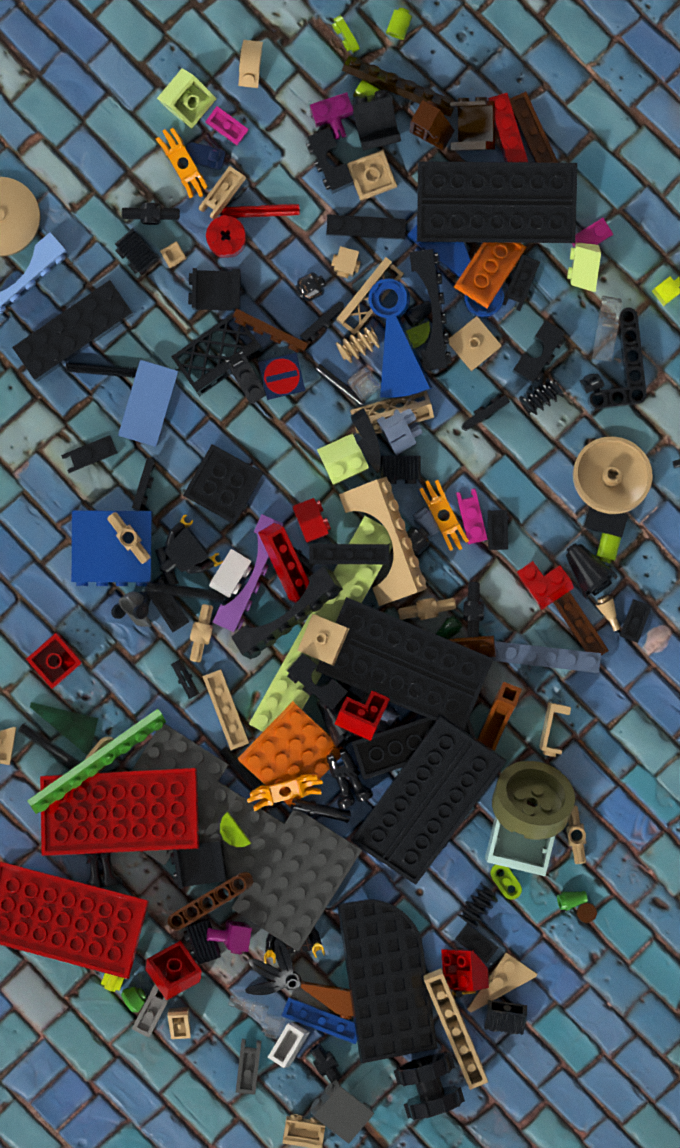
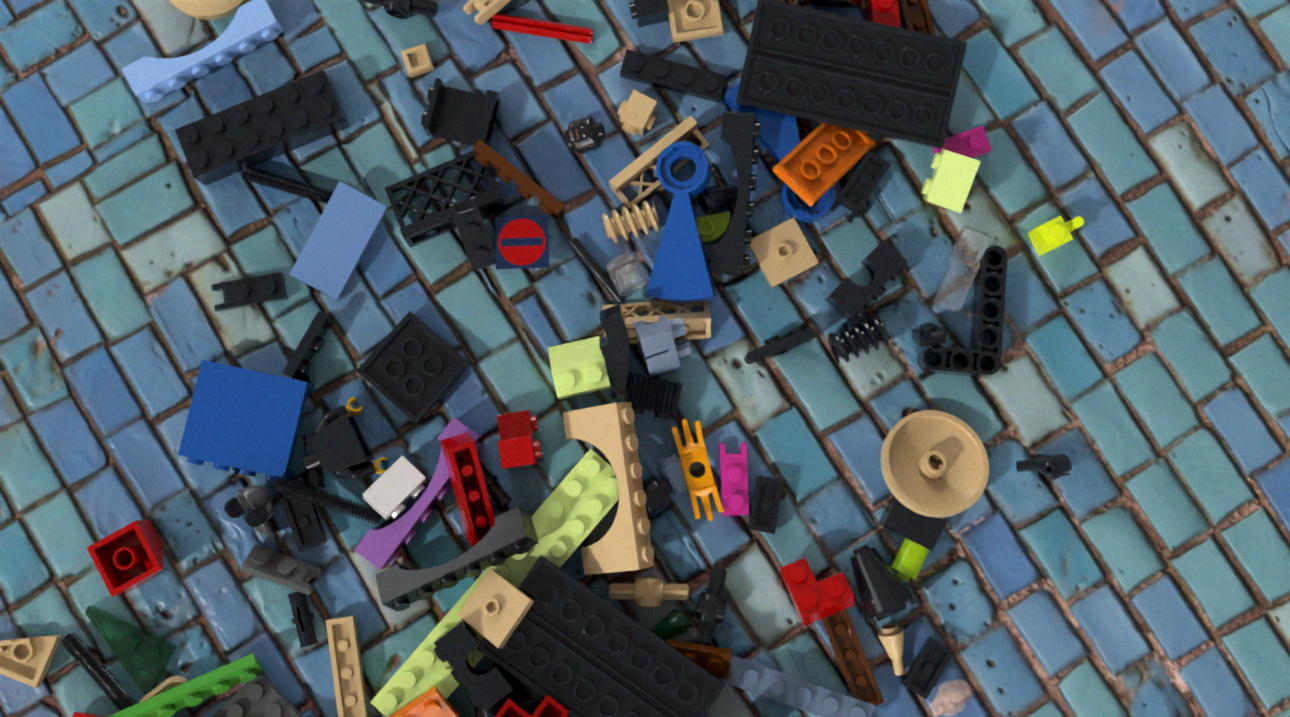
camera: 10 degrees right, 5 degrees down
tan axle [107,512,151,564] -> none
black brick [115,228,159,276] -> none
tan axle [190,604,213,662] -> none
red brick [206,215,246,258] -> none
black hinge [300,302,344,342] -> none
black plate [309,544,389,565] -> none
none -> dark grey hinge [242,544,323,595]

